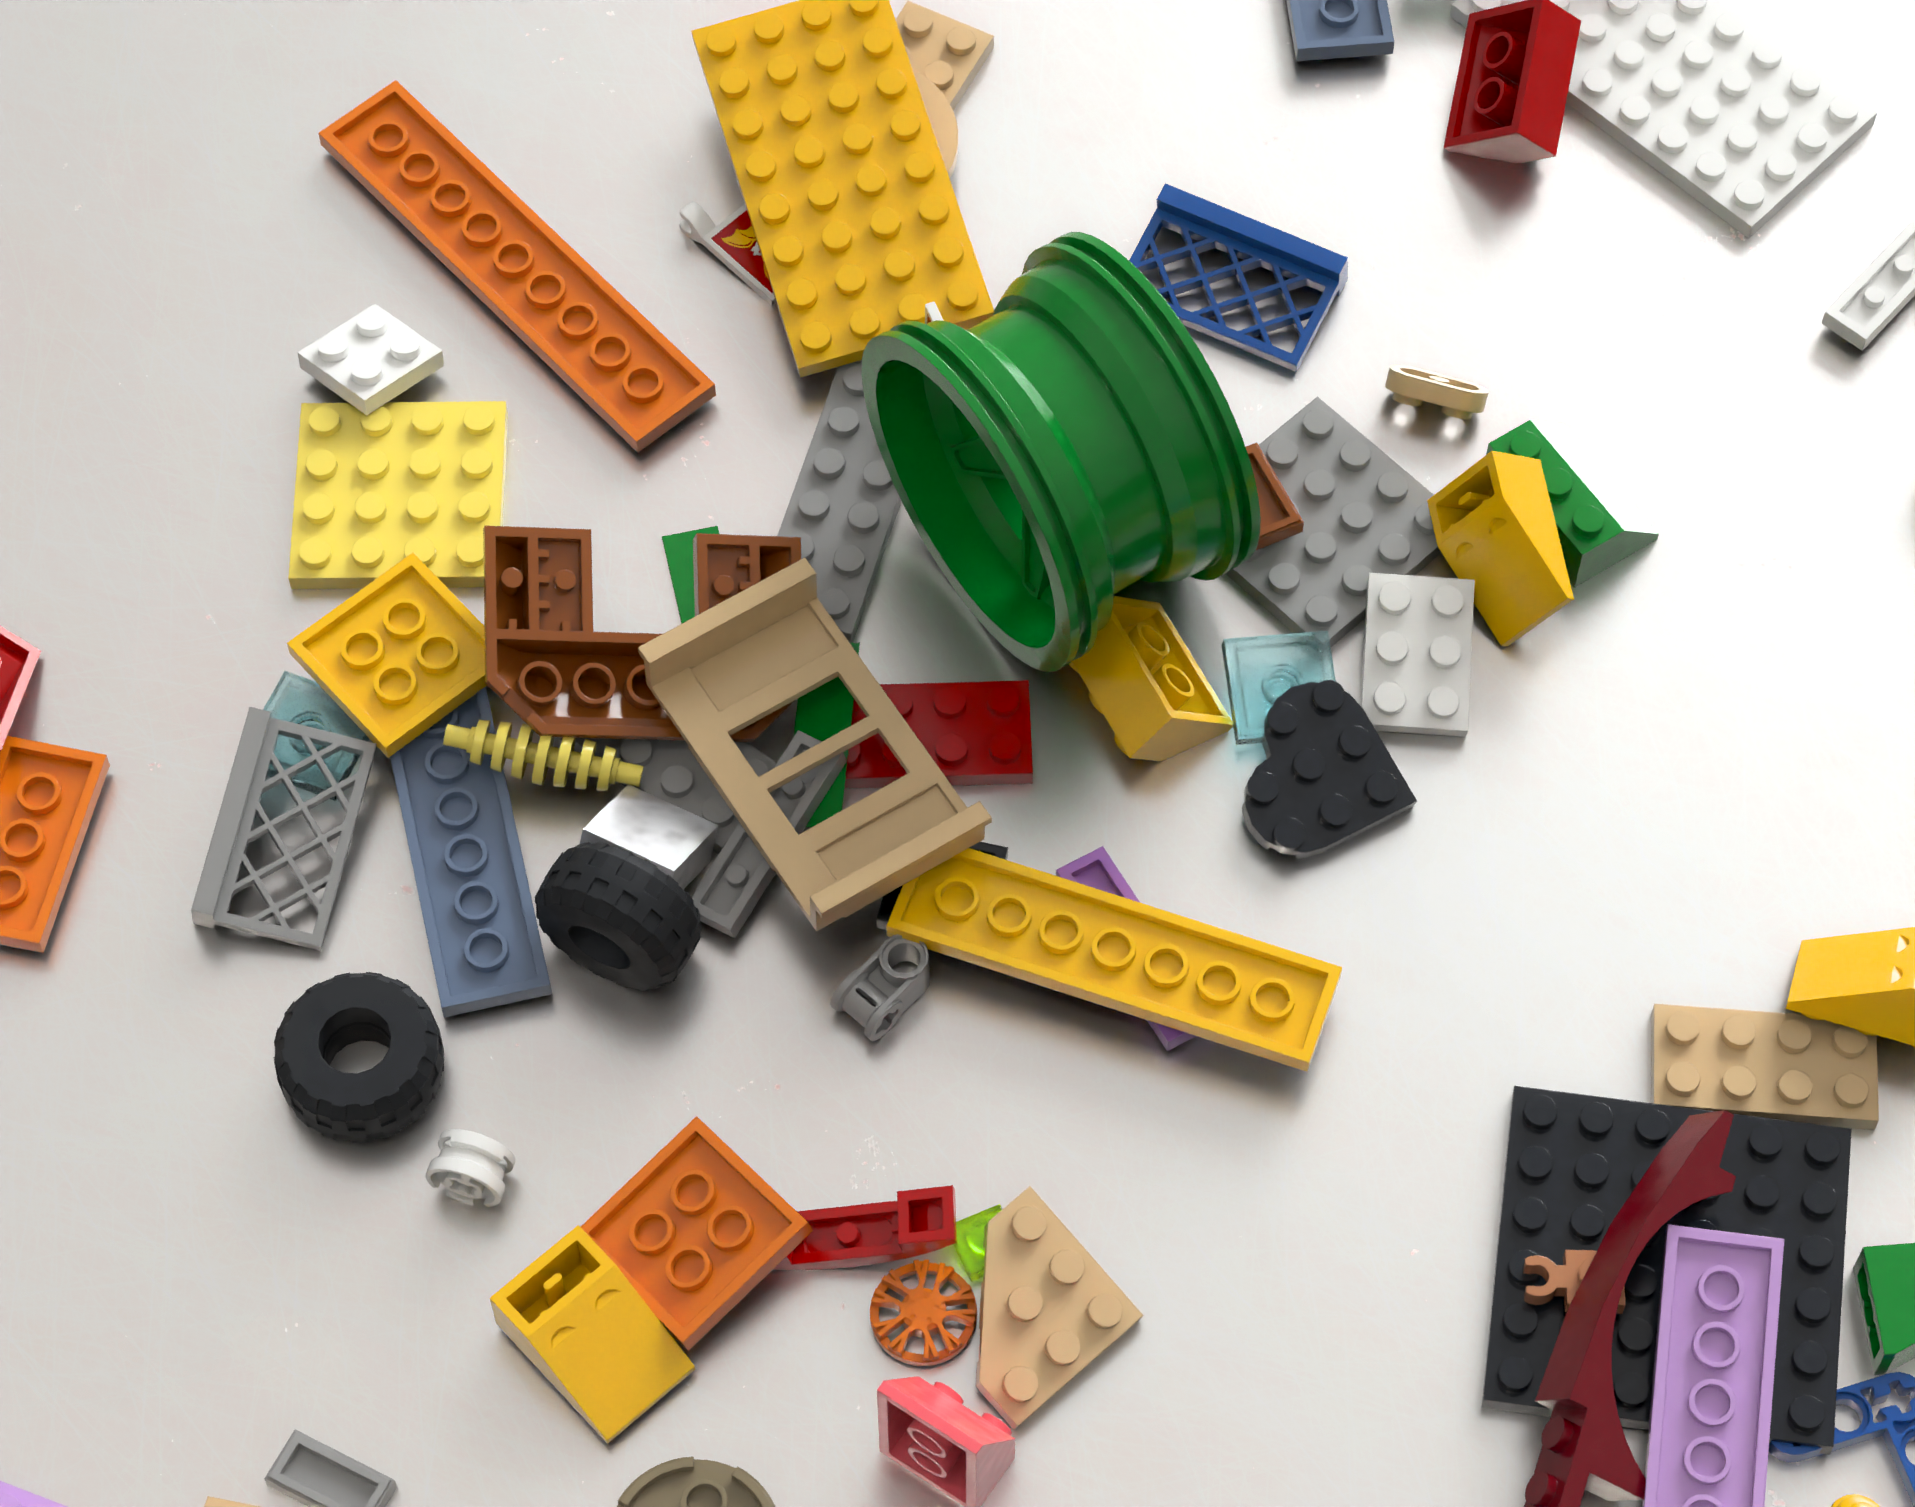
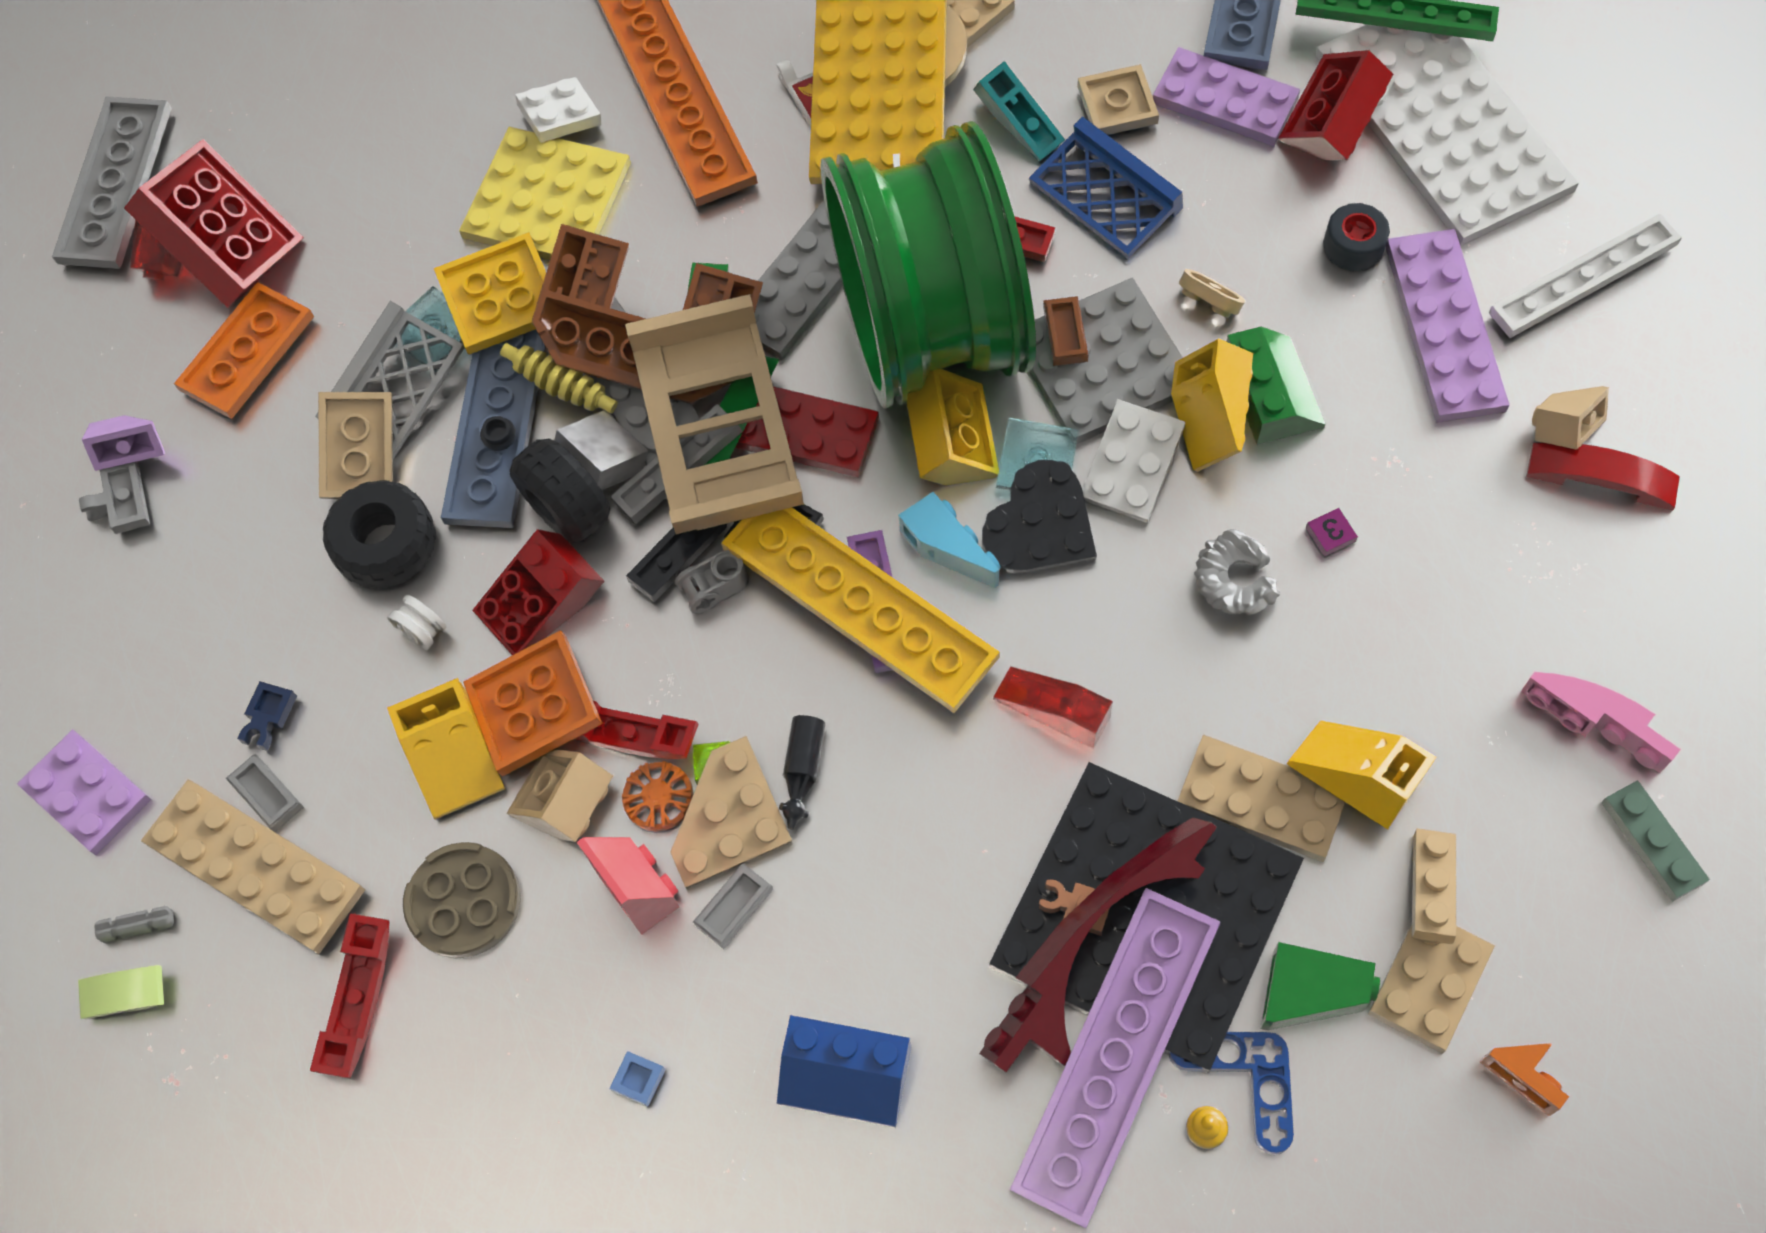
camera: 25 degrees right, 5 degrees up
none -> dark blue plate [237,681,297,751]
none -> tan plate [318,392,393,499]
none -> red slope [472,529,605,655]
none -> black plate [480,416,516,451]
none -> tan slope [507,750,613,842]
none -> black plate [626,524,727,603]
none -> light grey tile [692,863,773,949]
none -> black wheel [779,715,826,830]
none -> medium azure slope [898,492,1001,588]
none -> teal slope [973,61,1065,162]
none -> clear red slope [993,666,1113,749]
none -> tan plate [1077,64,1159,135]
none -> lavender plate [1153,47,1300,146]
none -> light grey piece [1194,529,1280,615]
none -> magenta tile [1306,508,1358,557]
none -> black wheel [1323,203,1390,271]
none -> lavender plate [1385,229,1510,422]

